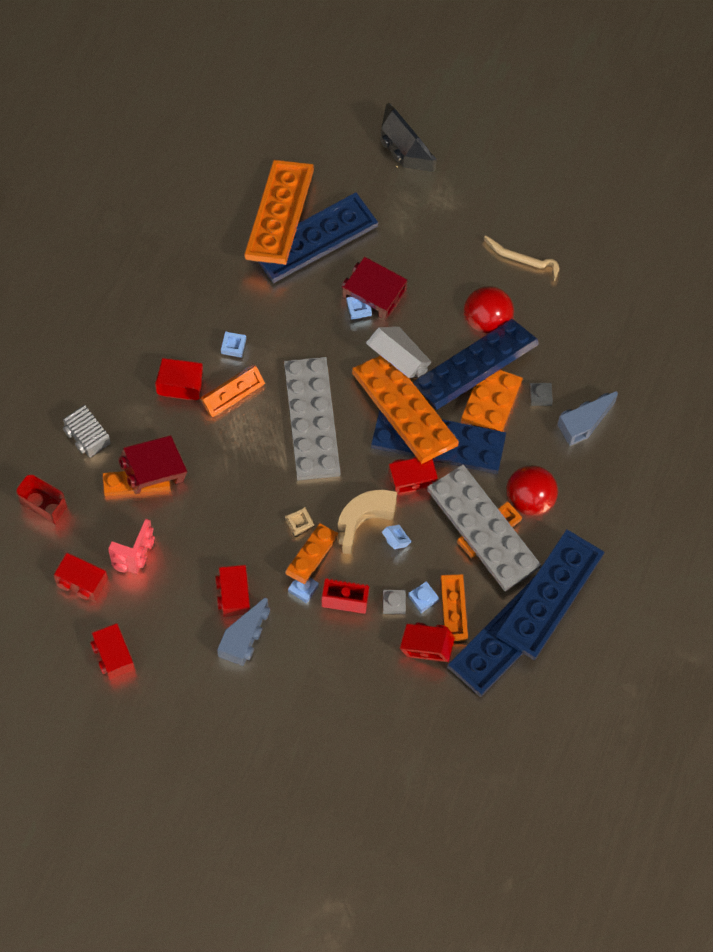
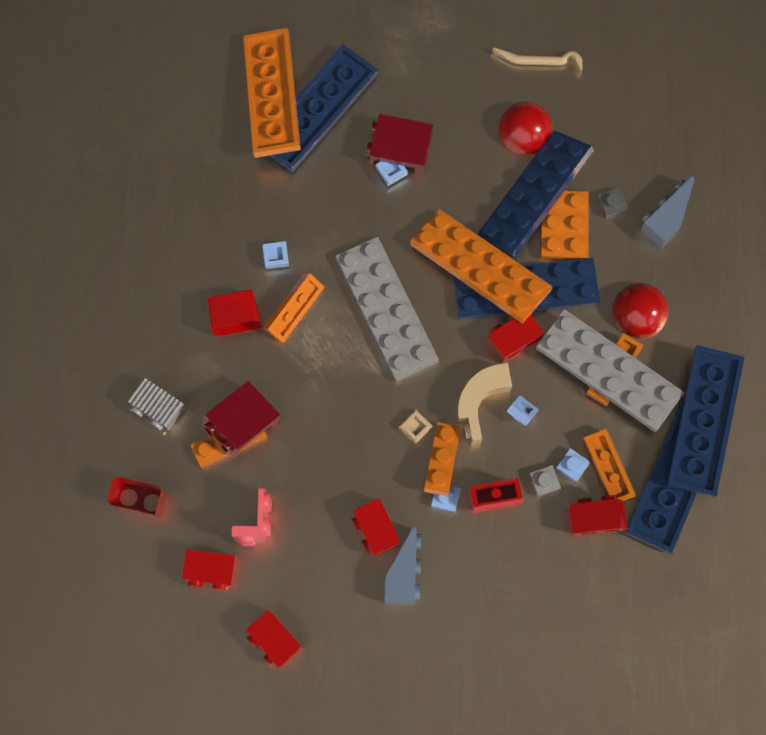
camera: 15 degrees left, 10 degrees up
light grey slope [366,327,431,378] -> none

